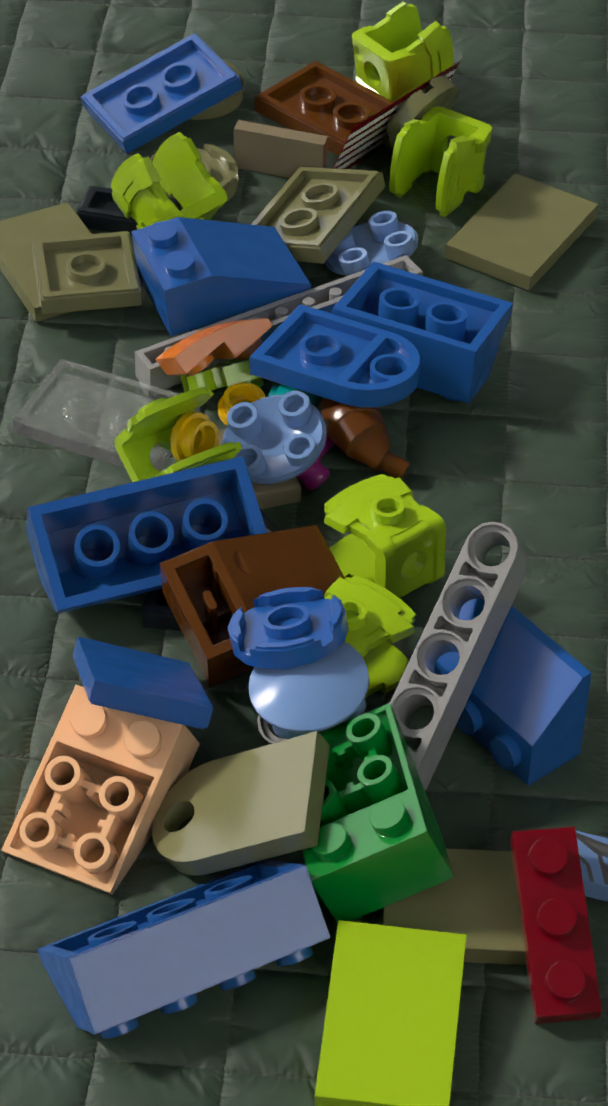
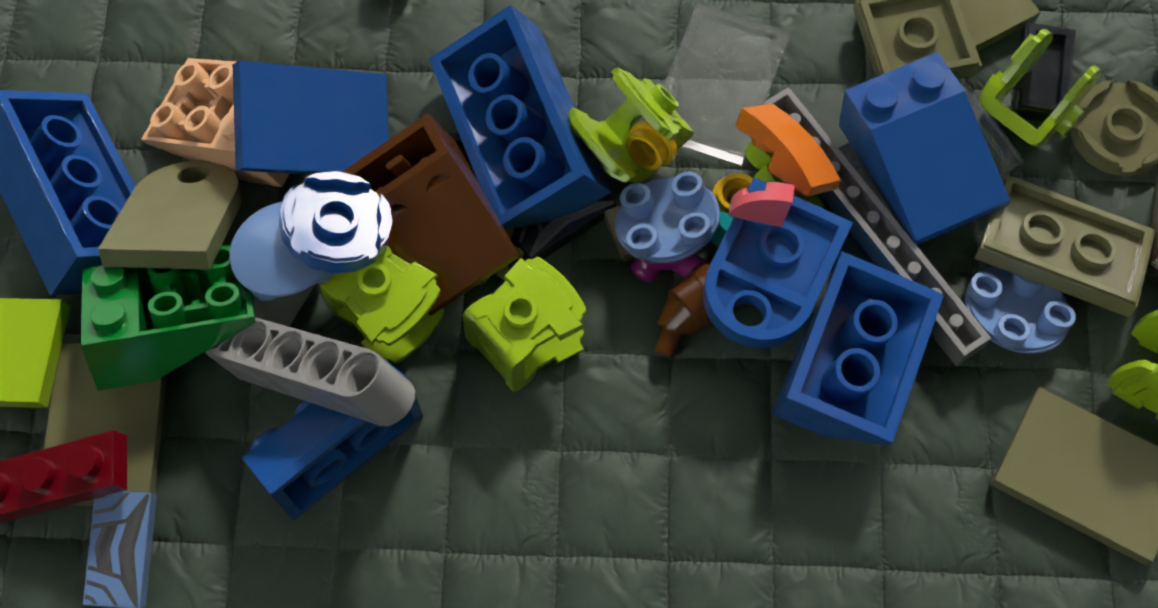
camera: 90 degrees right, 25 degrees up
none -> coral tile [728,182,795,227]

